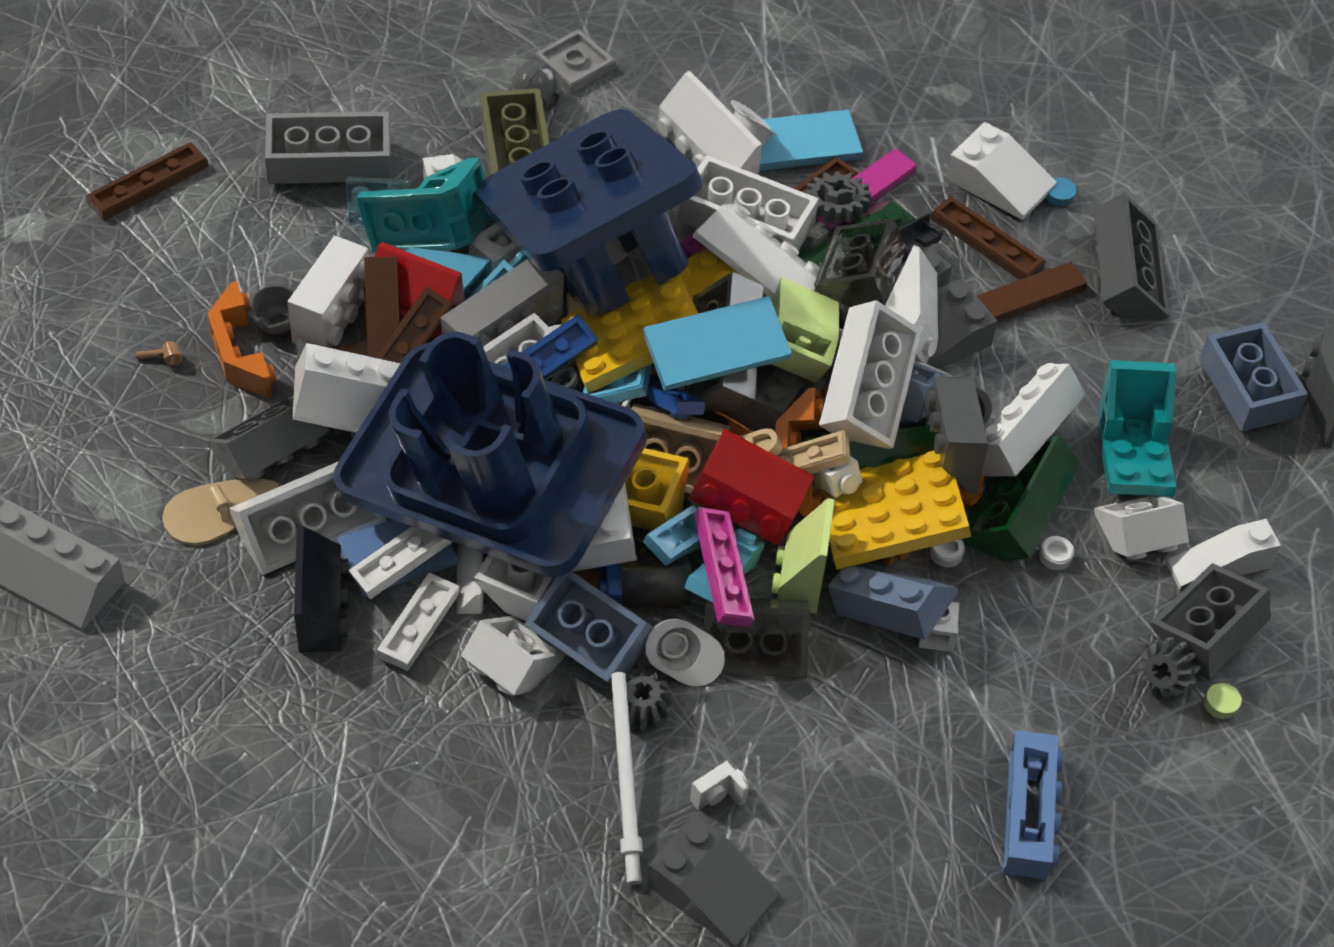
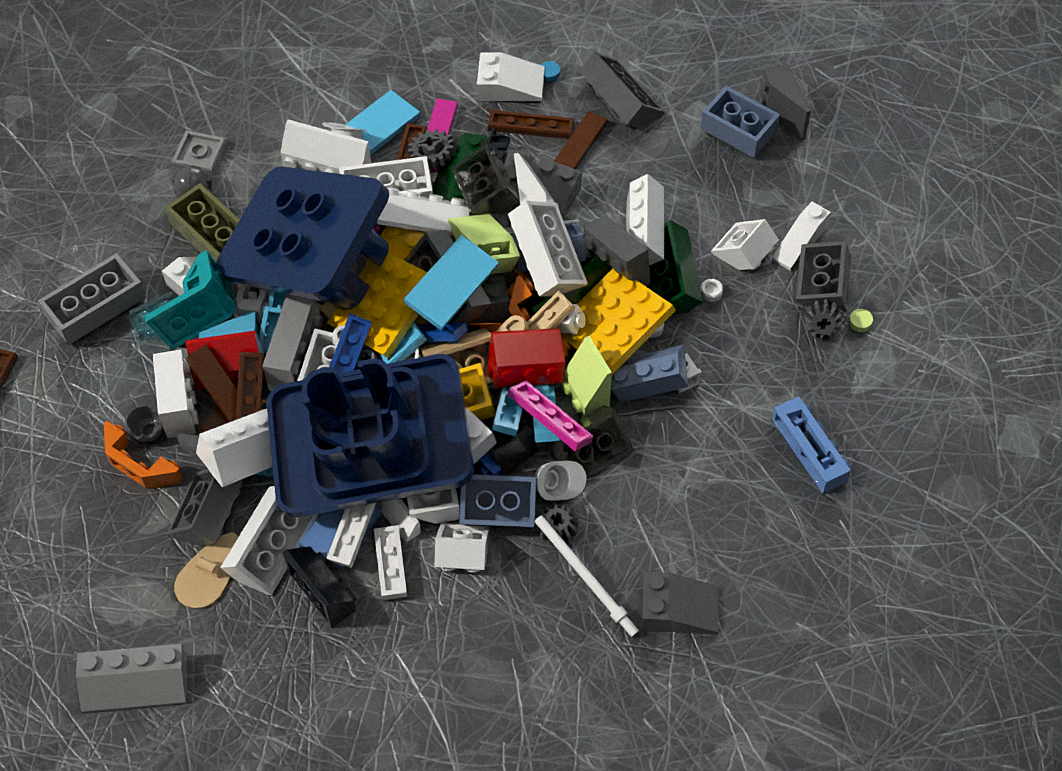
camera: 30 degrees left, 5 degrees up
medium nougat hand [136,341,183,367] -> none
white bracket [690,761,749,811] -> none
teal bracket [1097,360,1176,497] -> none

